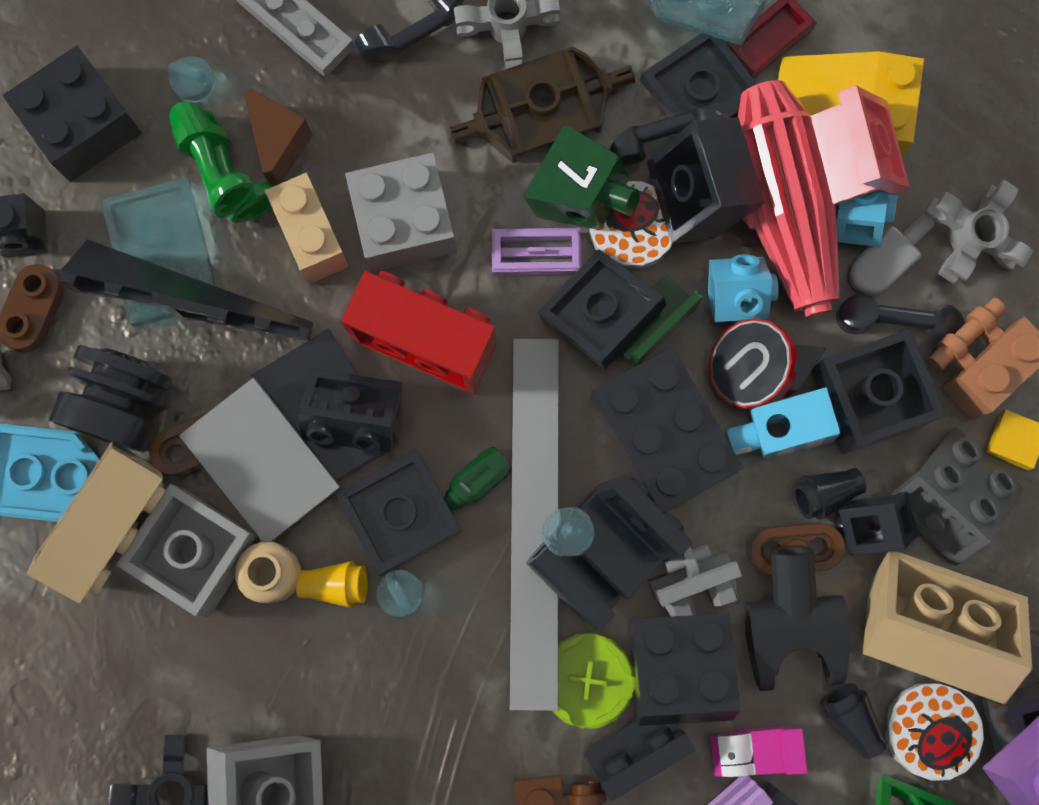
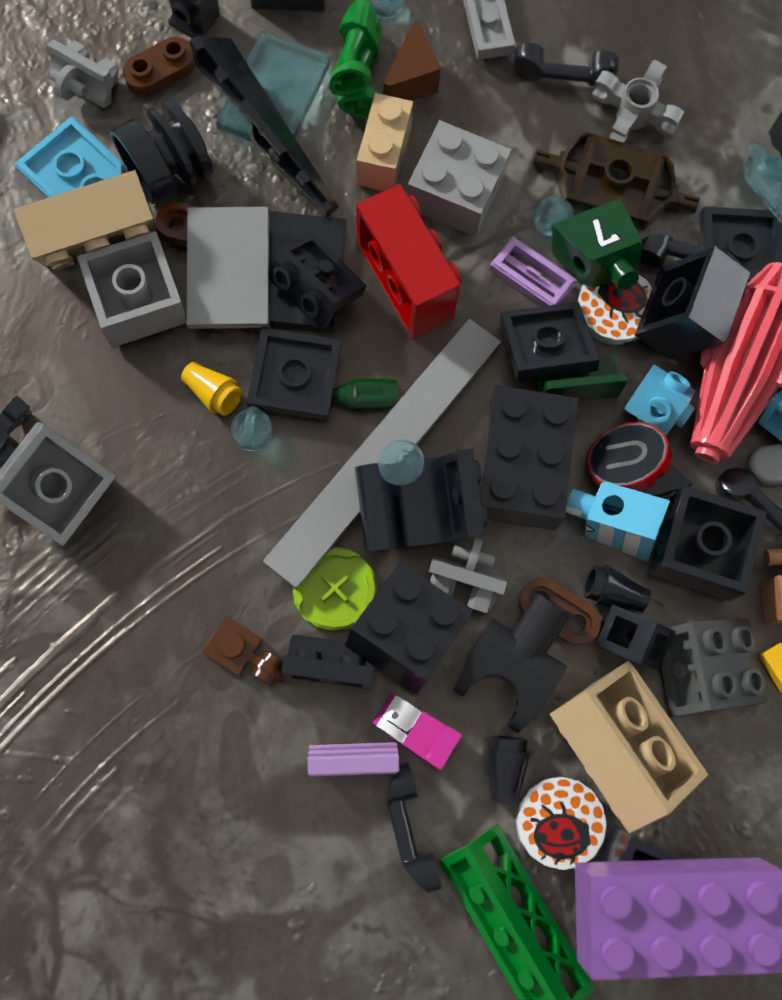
camera: 30 degrees right, 5 degrees down
tan head [235,541,301,604] -> none
none -> clear light blue tile [534,195,573,237]

